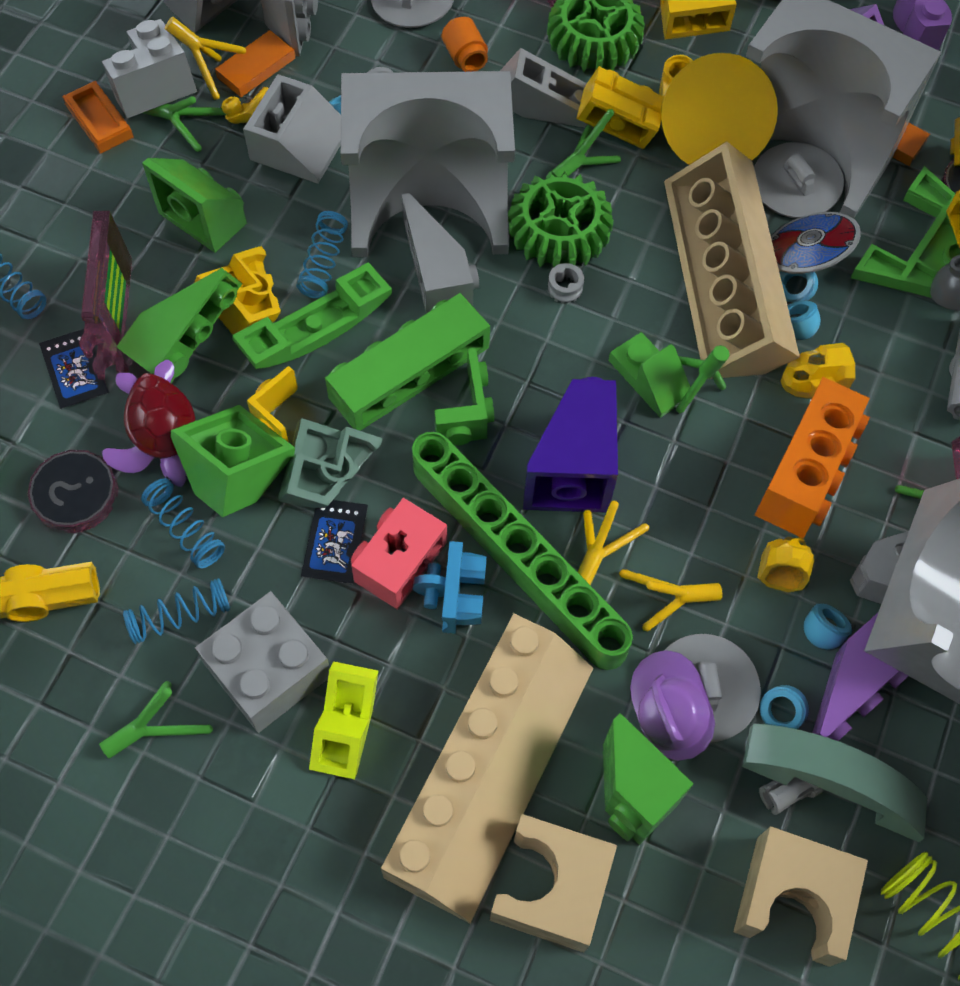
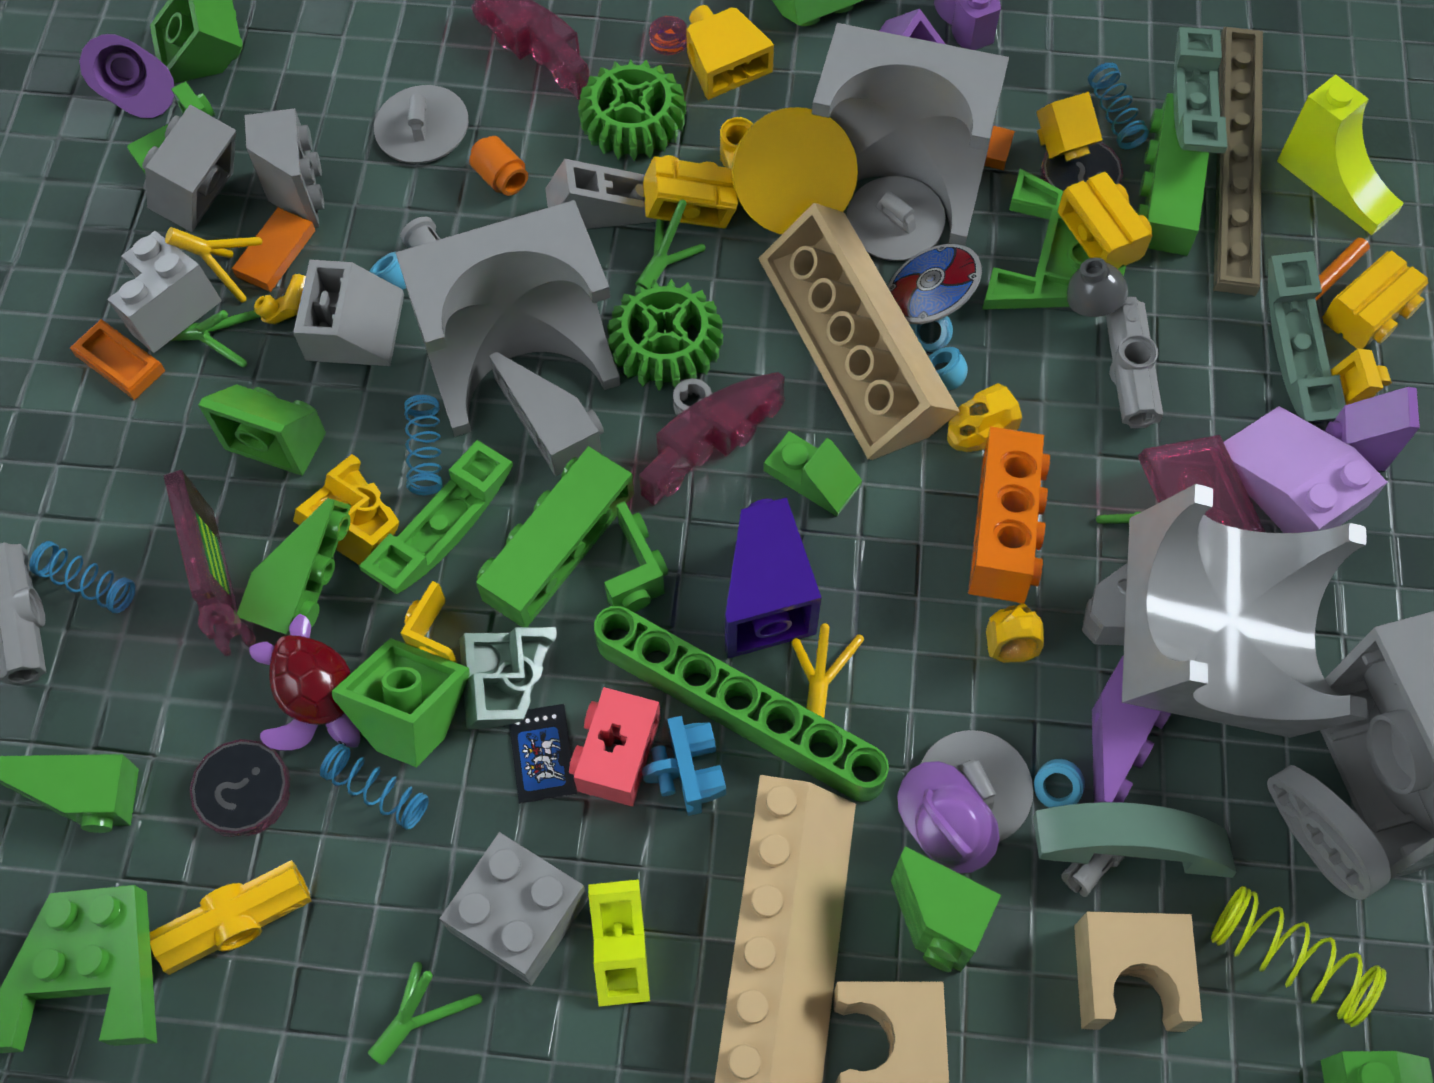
camera: 15 degrees left, 0 degrees up
black sticker [39,328,109,409] -> none
dark azure piece [123,578,230,644] -> none
yellow plant [619,569,722,632] -> none
bright green plant [676,345,730,414] -> none
medium azure piece [804,604,852,650] -> none
none -> clear pink slope [639,372,785,506]

